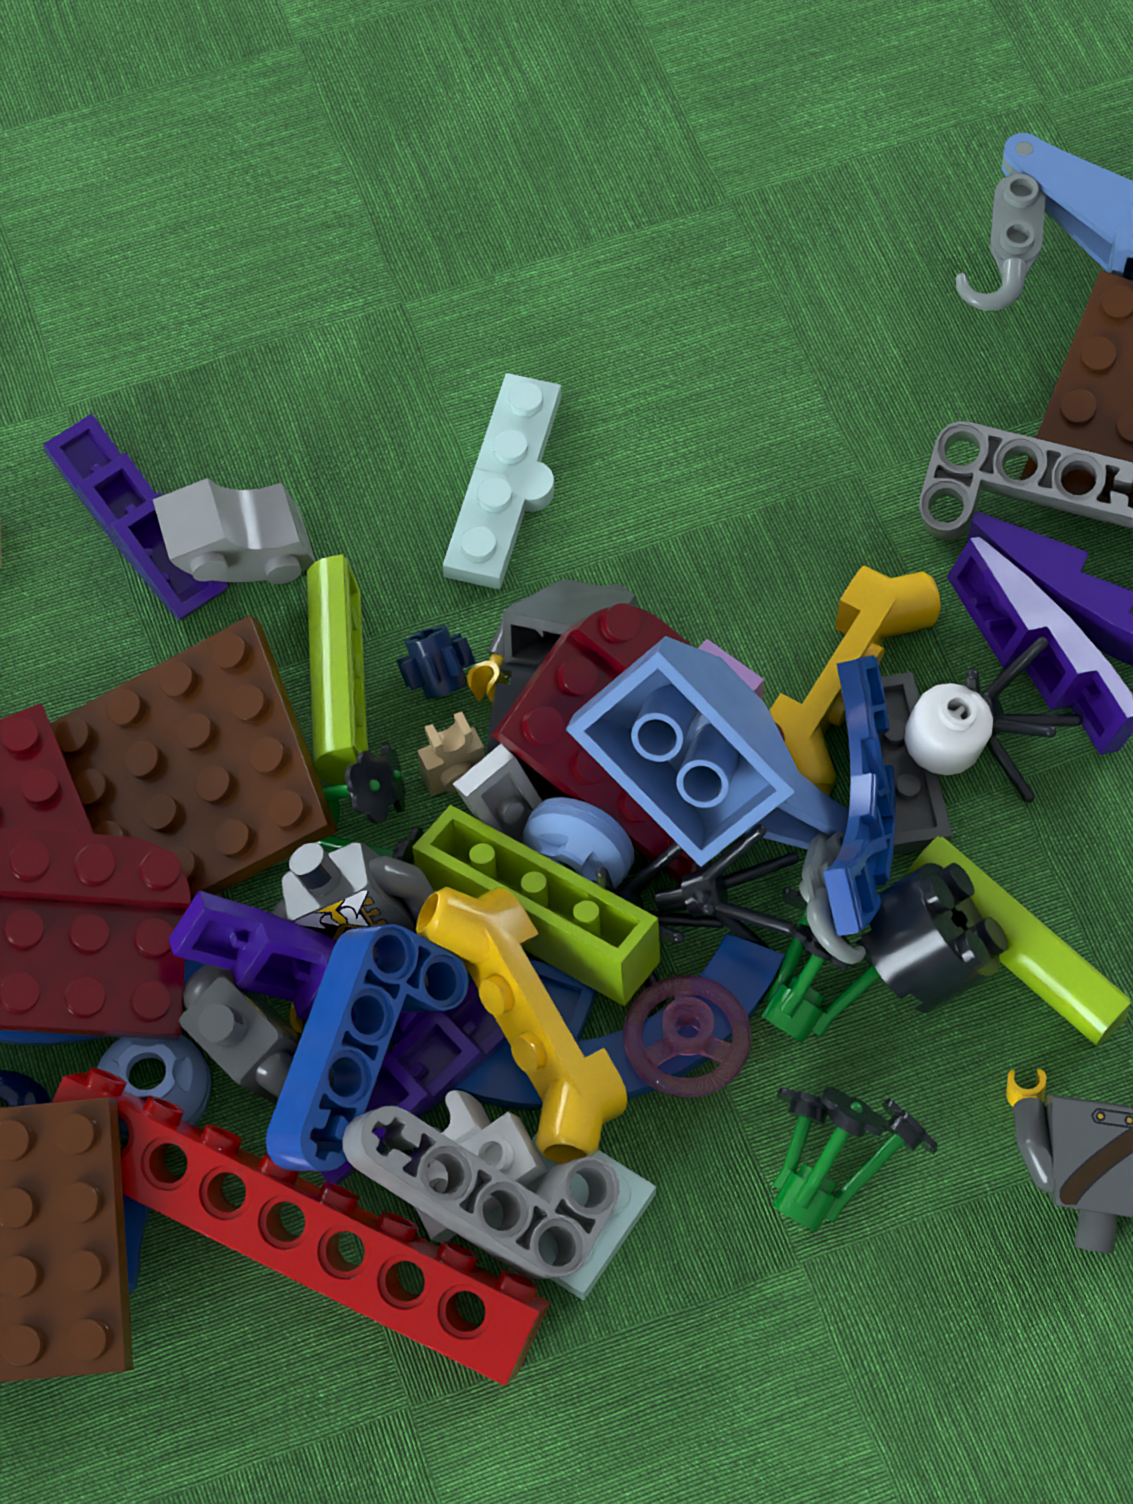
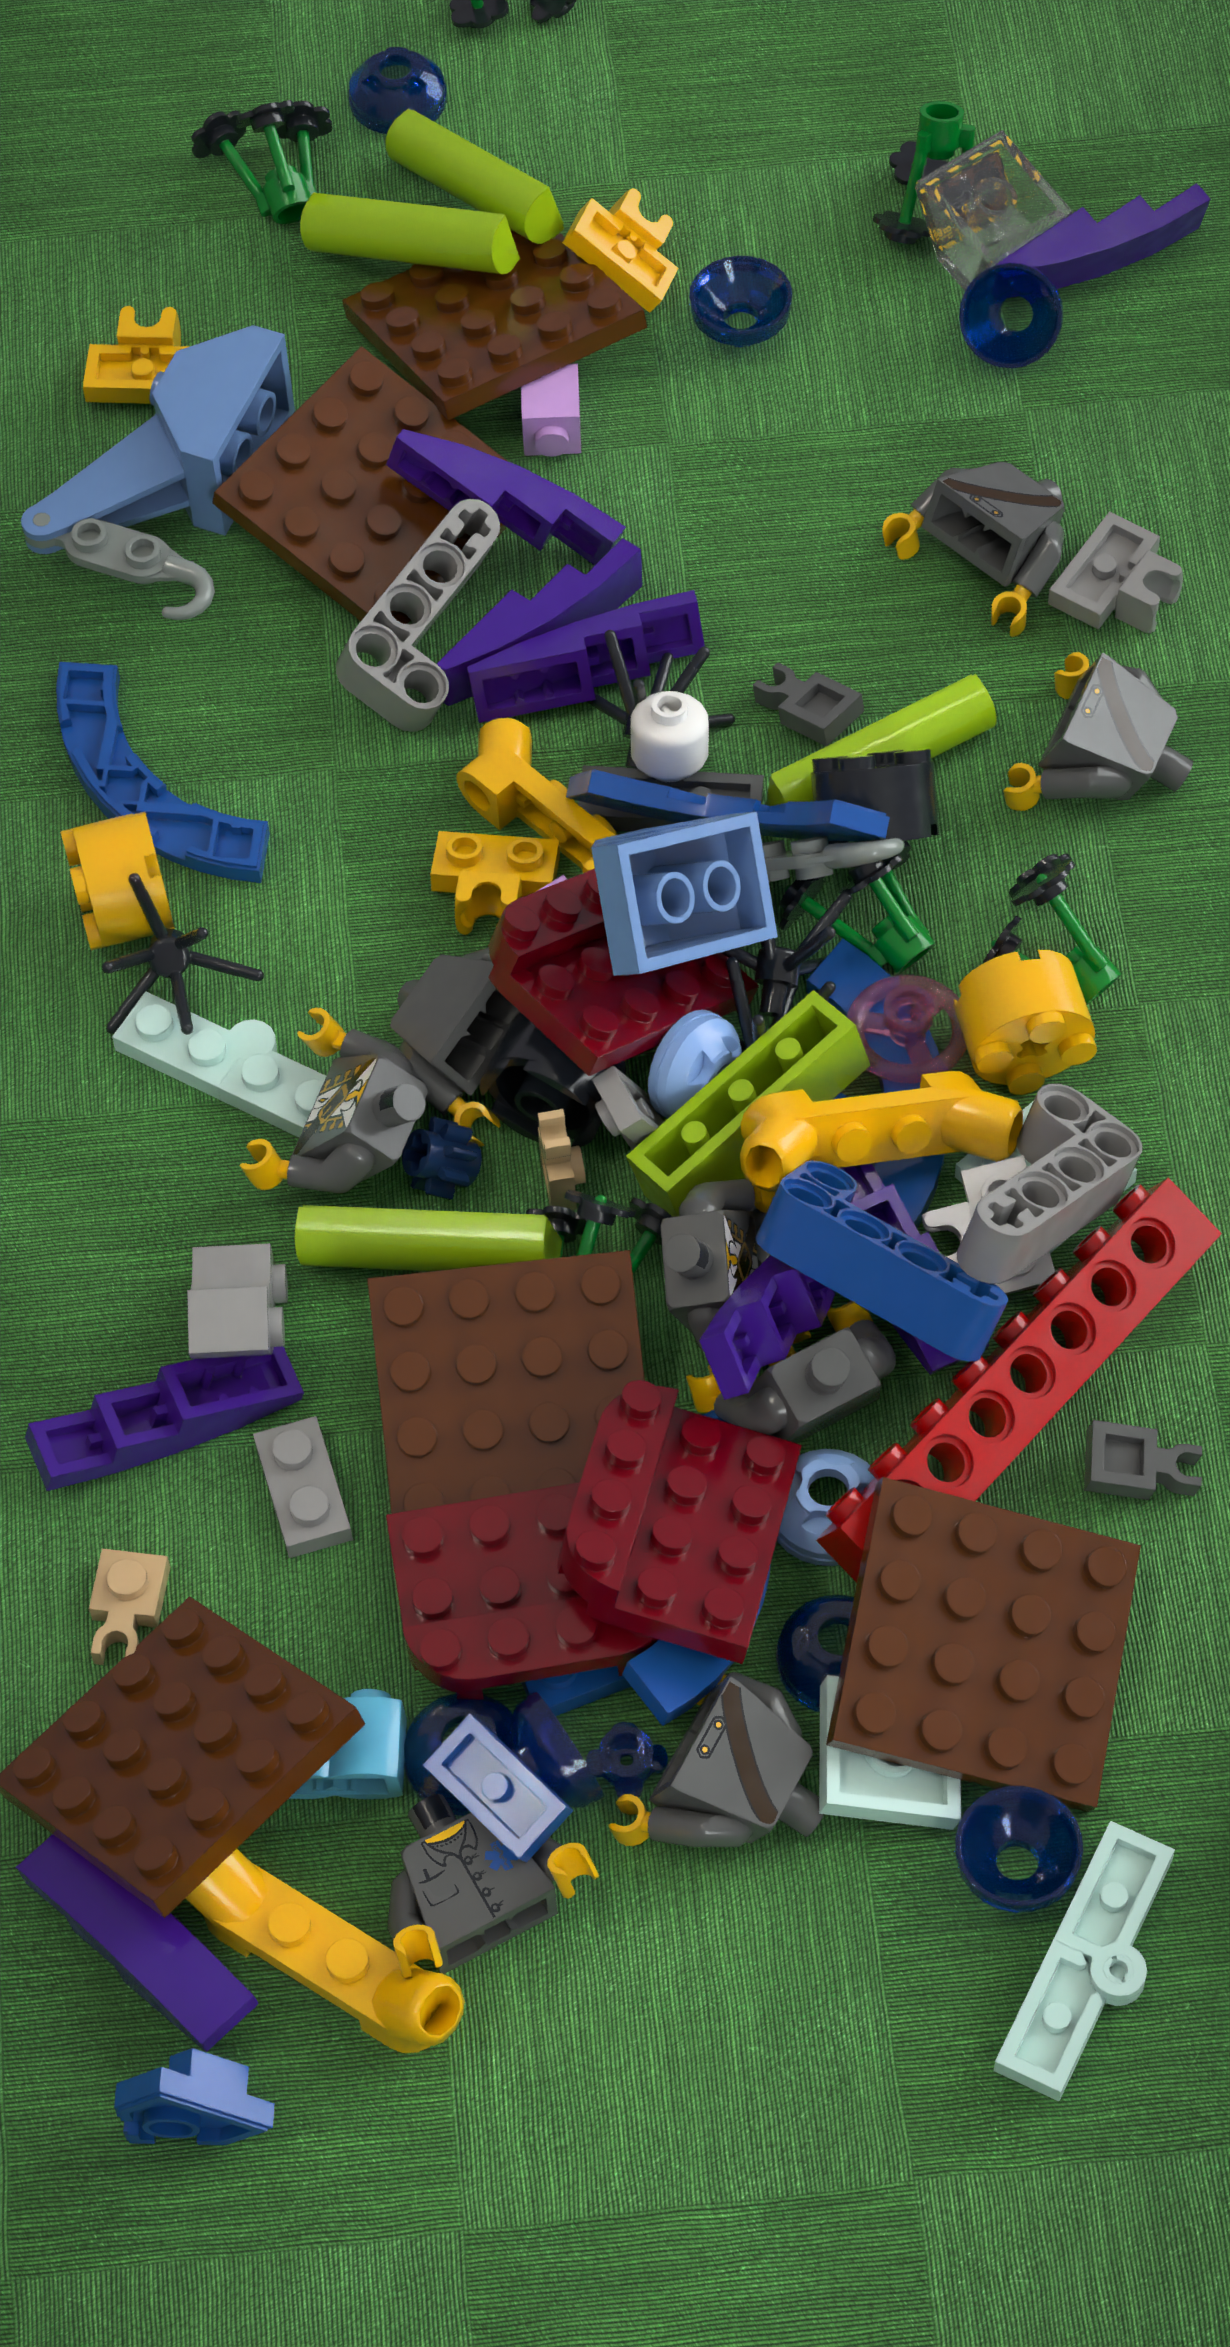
camera: 75 degrees left, 5 degrees down
none -> blue tile [56,662,270,883]
none -> yellow brick [61,811,175,950]
none -> black plant [102,873,264,1035]
none -> dark grey torso [240,1008,428,1194]
none -> light grey plate [253,1416,353,1558]
none -> yellow plate [430,831,560,935]
none -> dark grey plate [753,662,864,746]
none -> yellow brick [953,950,1097,1095]
none -> dark grey plate [1084,1420,1202,1500]

